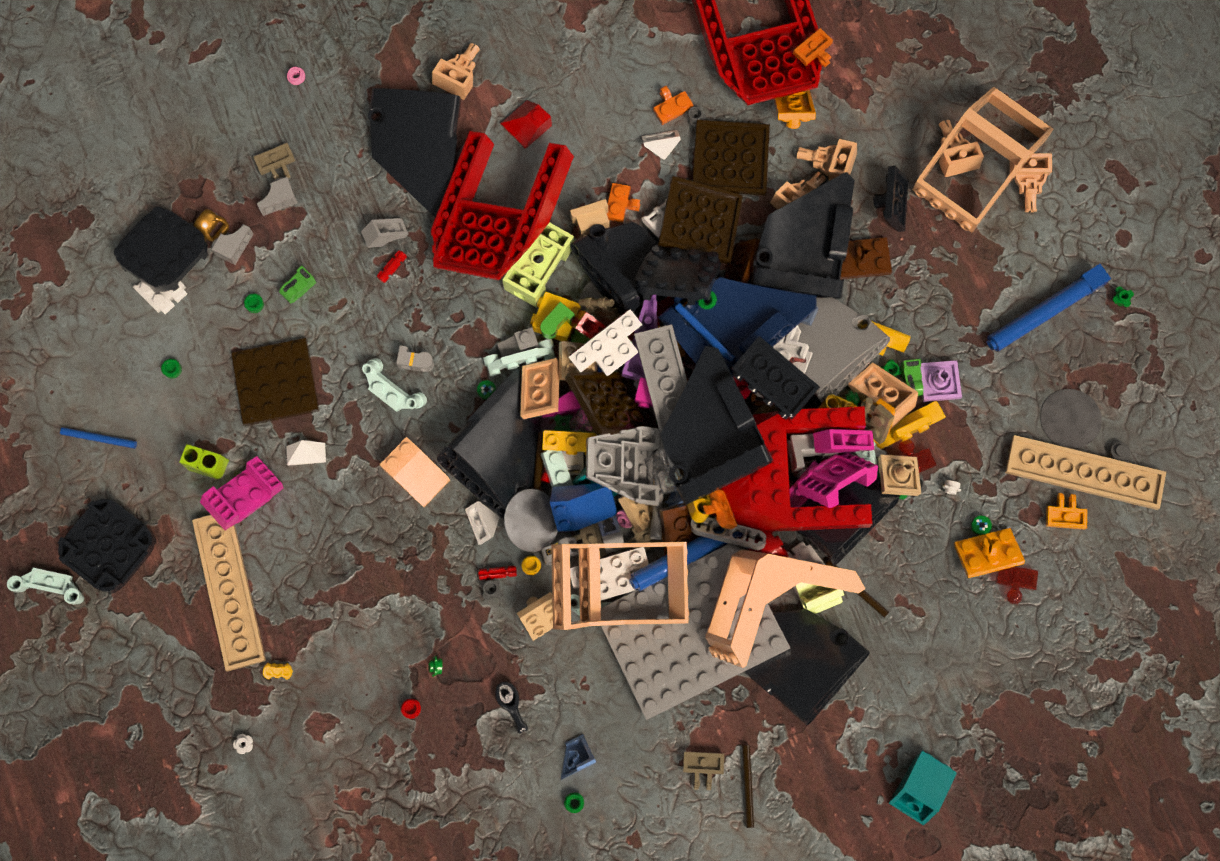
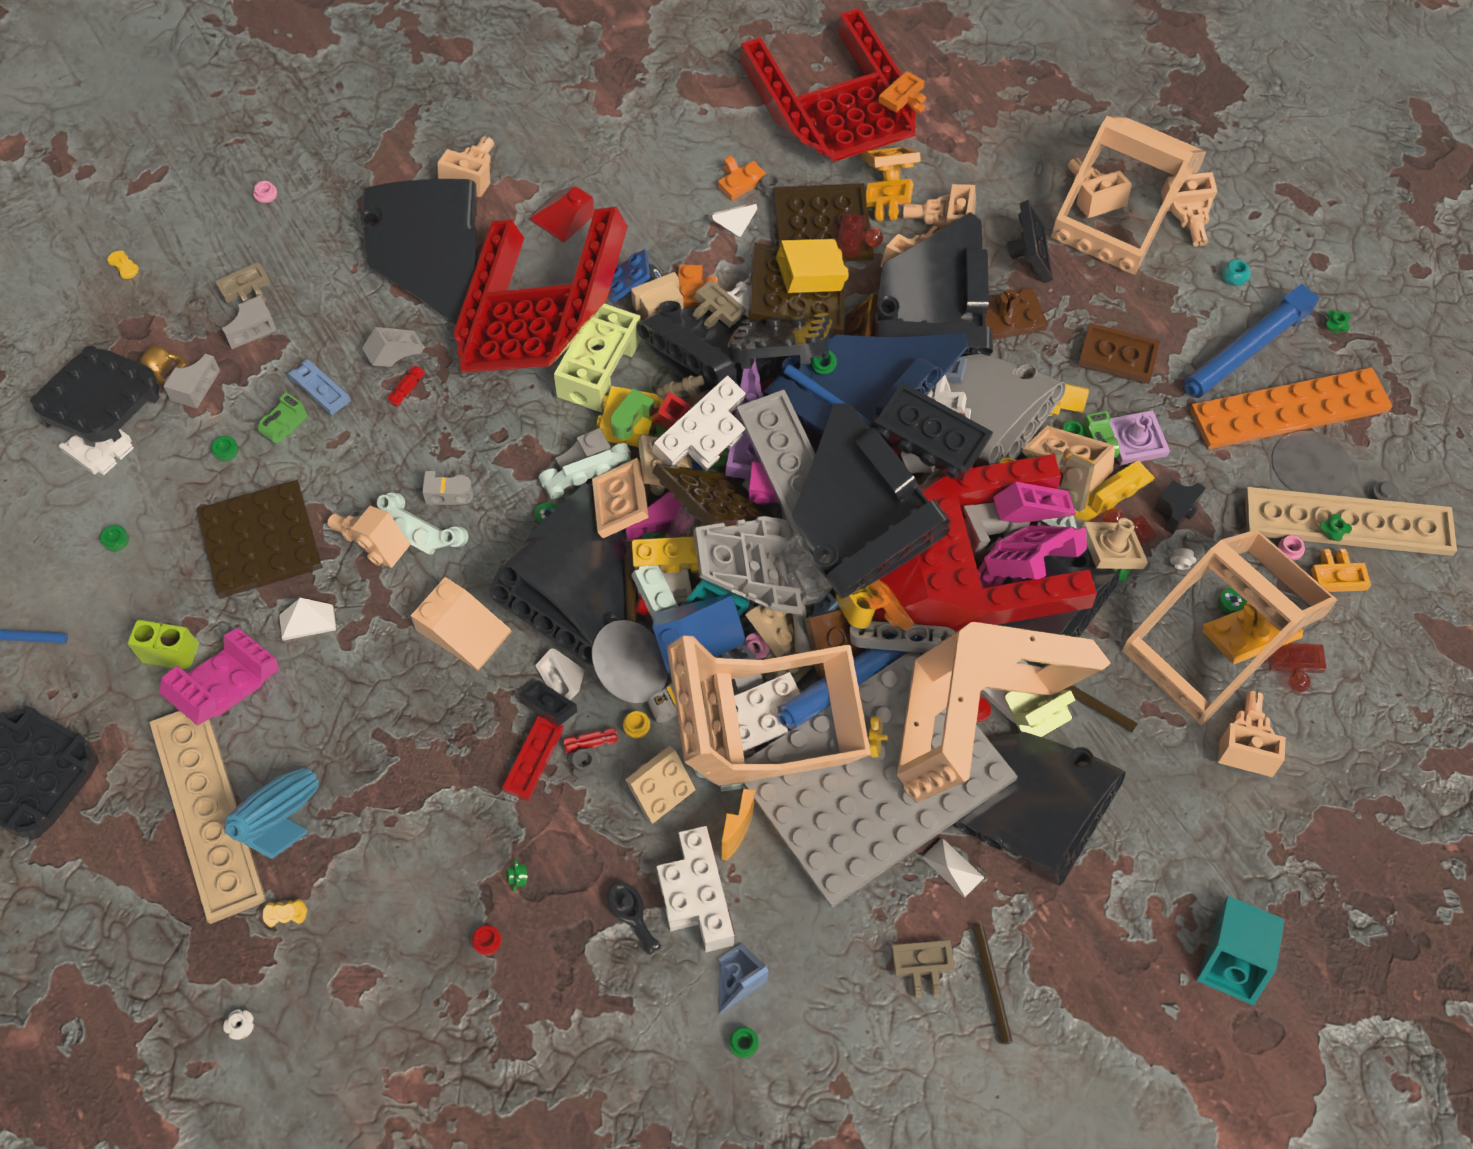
camera: 10 degrees left, 15 degrees down
none -> yellow piece [107,251,139,279]
none -> dark azure plate [225,768,319,859]
none -> medium blue plate [287,359,351,416]
none -> light nougat brick [328,506,410,568]
none -> red plate [502,716,564,802]
none -> black plate [519,680,577,727]
none -> blue plate [609,249,663,303]
none -> white piece [657,826,735,952]
none -> dark tan hinge [693,280,747,329]
none -> light orange slope [722,789,755,861]
none -> yellow brick [776,239,848,293]
none -> clear red plate [836,214,883,257]
none -> light orange hinge [866,179,913,221]
none -> yellow piece [869,716,888,758]
none -> white slope [923,838,984,898]
none -> reddish brown plate [1078,323,1160,384]
none -> light nougat window [1122,530,1337,726]
none -> black brick [1154,480,1206,534]
none -> orange plate [1190,367,1393,449]
none -> light nougat brick [1218,691,1286,777]
none -> teal plate [1221,259,1251,286]
none -> bright pink plate [1278,535,1305,560]
none -> green plate [1320,514,1352,542]

